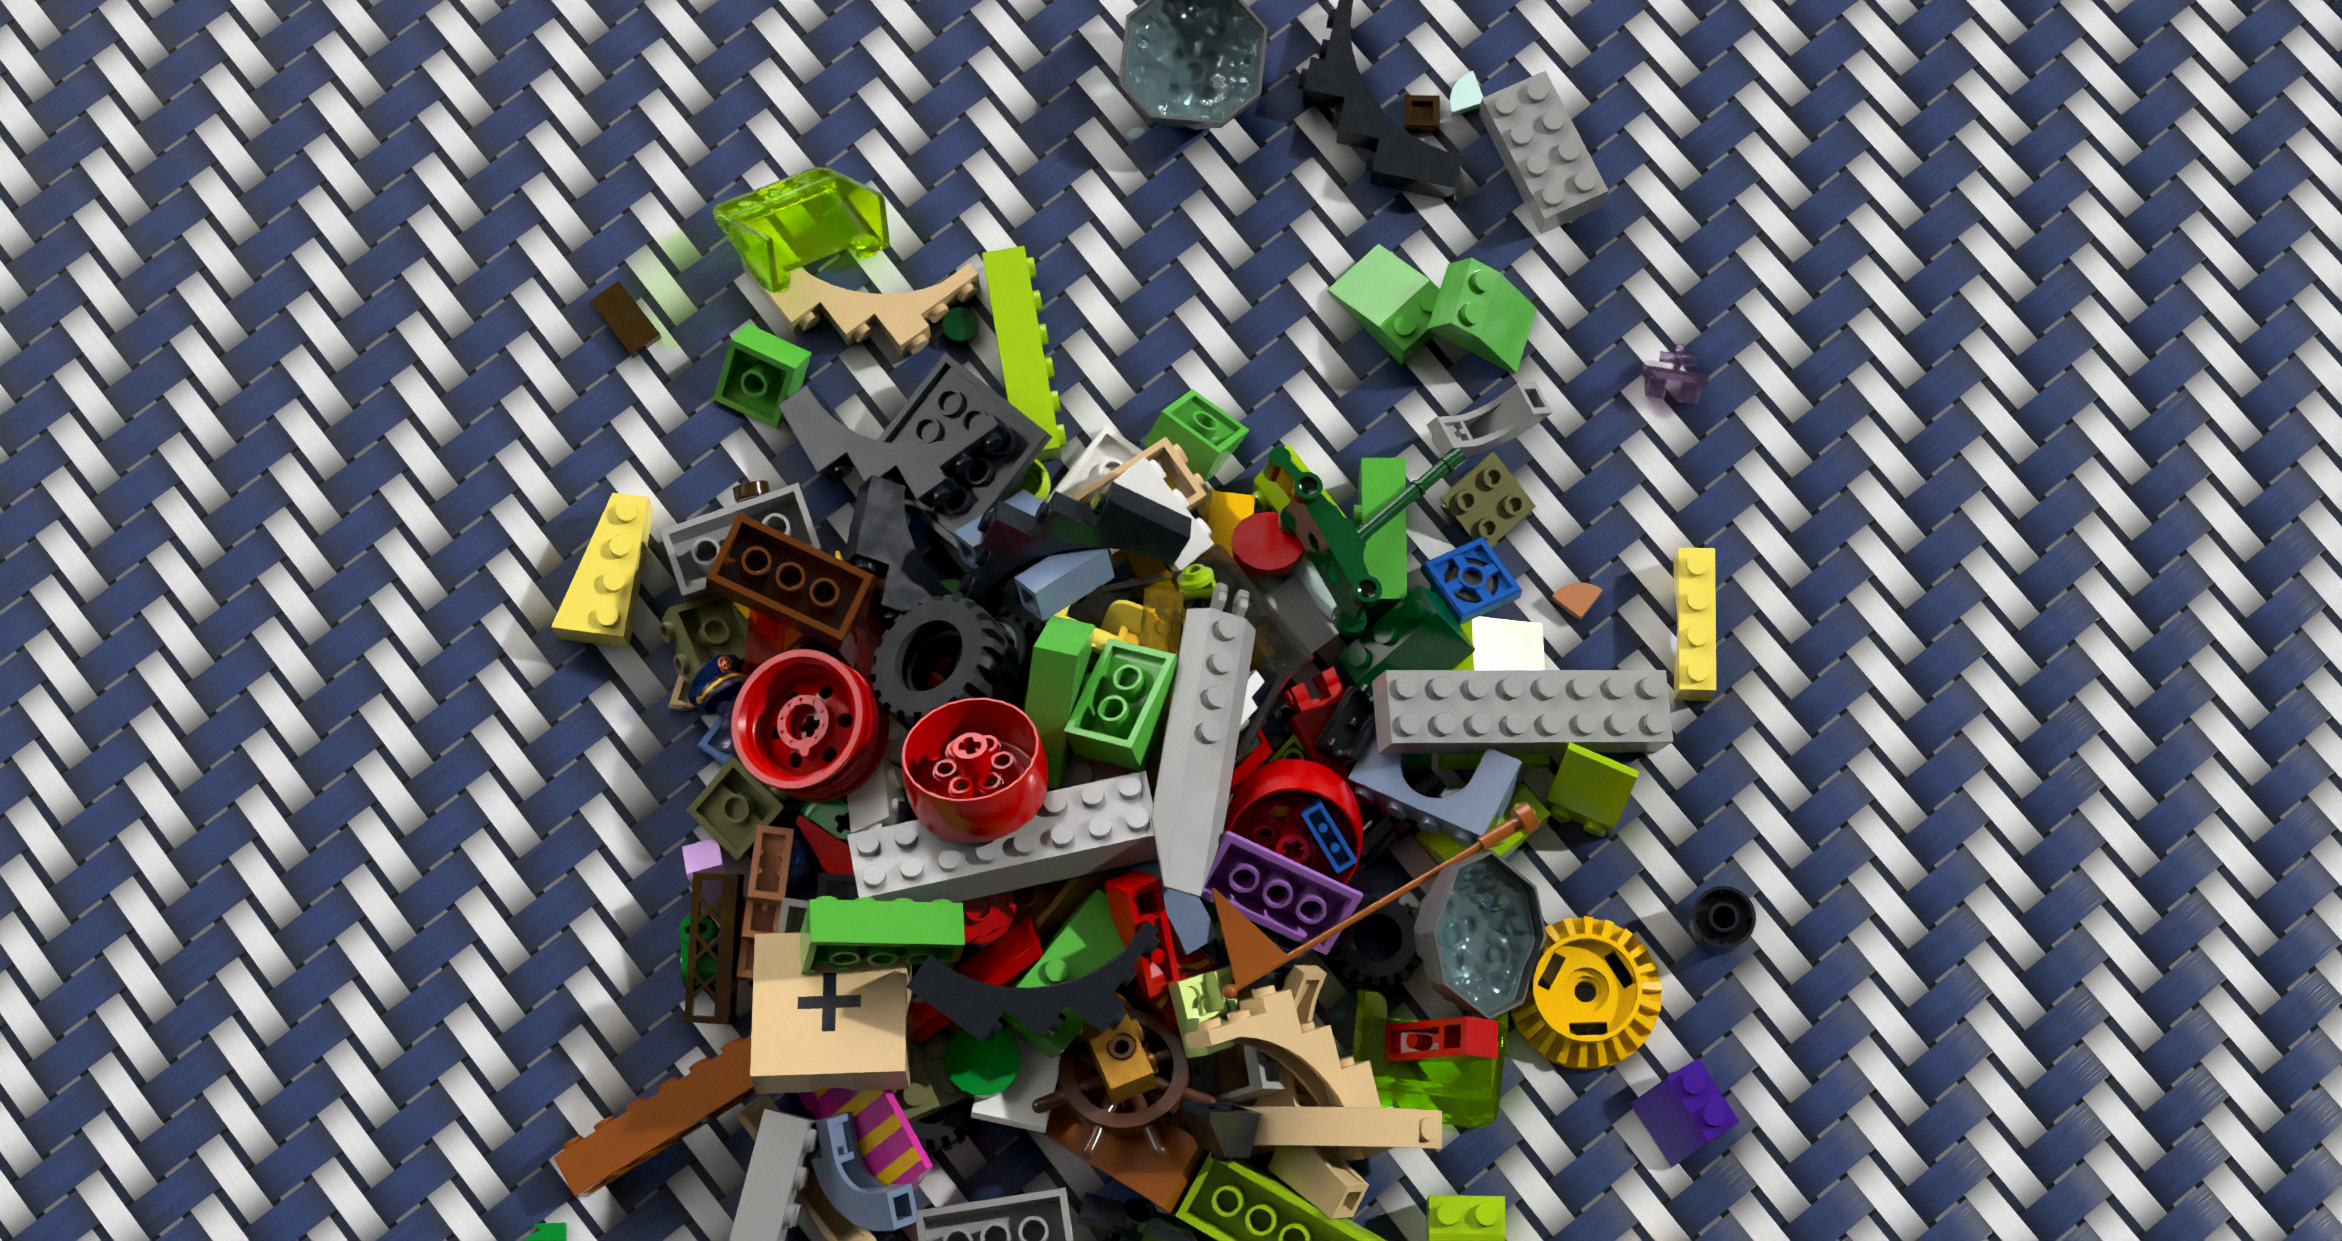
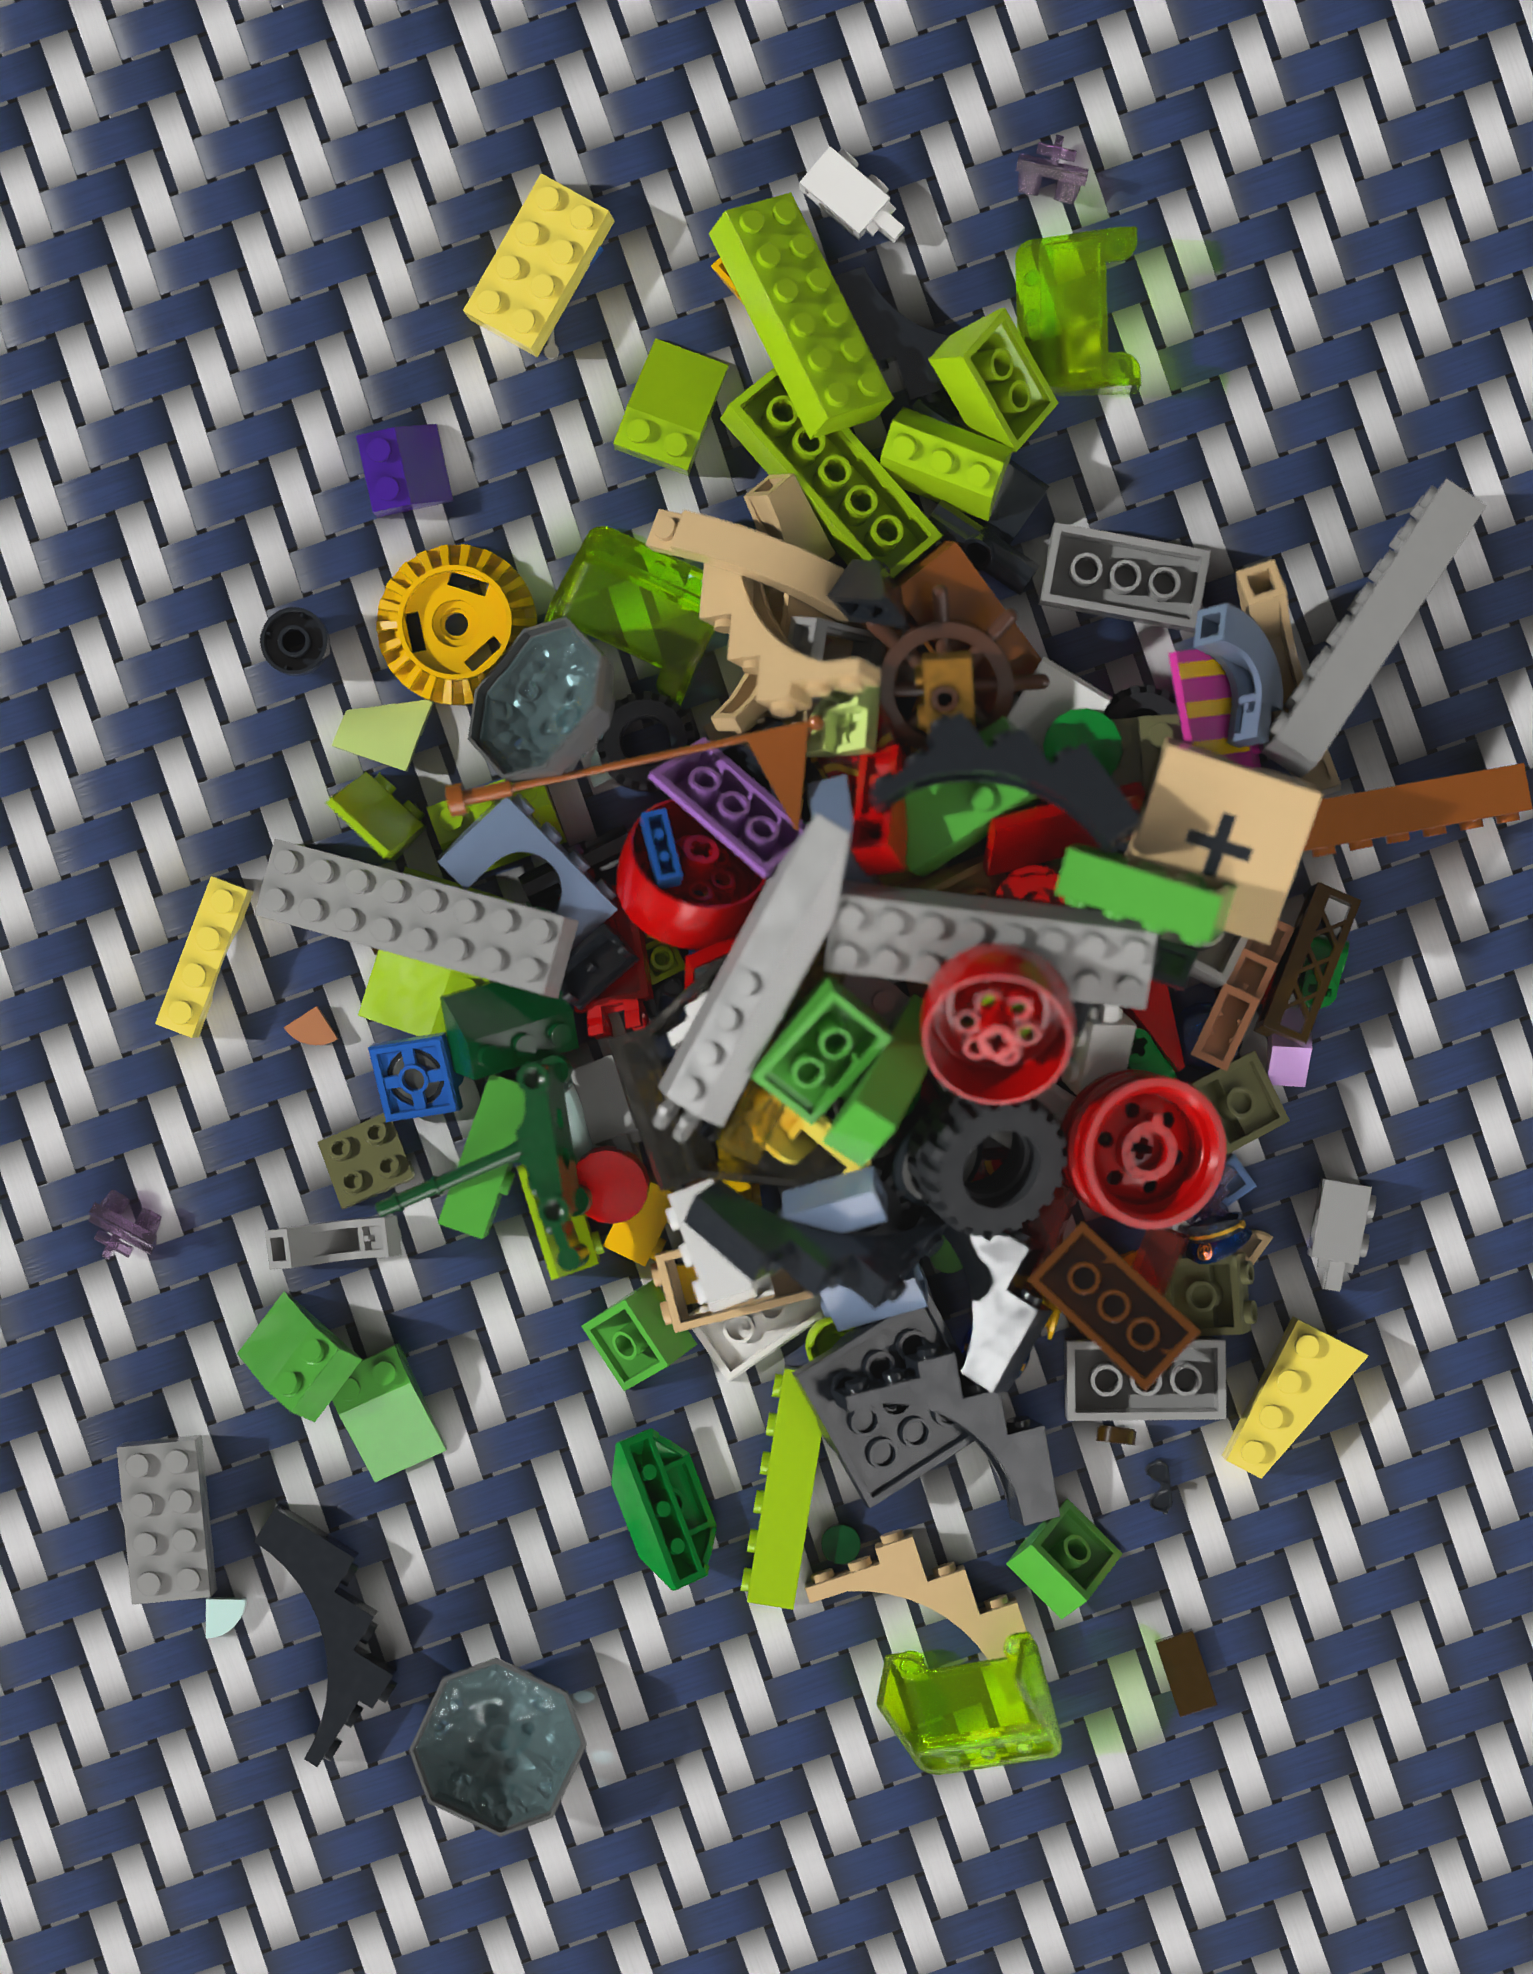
camera: 165 degrees left, 15 degrees up
lime plate [1177,564,1217,601] -> none
red slope [1385,1016,1498,1063] -> none
dark brown tile [1404,95,1440,133] -> none
none -> yellowish green slope [332,700,433,772]
none -> green wedge [611,1428,717,1591]
none -> black piece [1145,1458,1173,1514]
none -> light grey hinge [1307,1177,1376,1292]

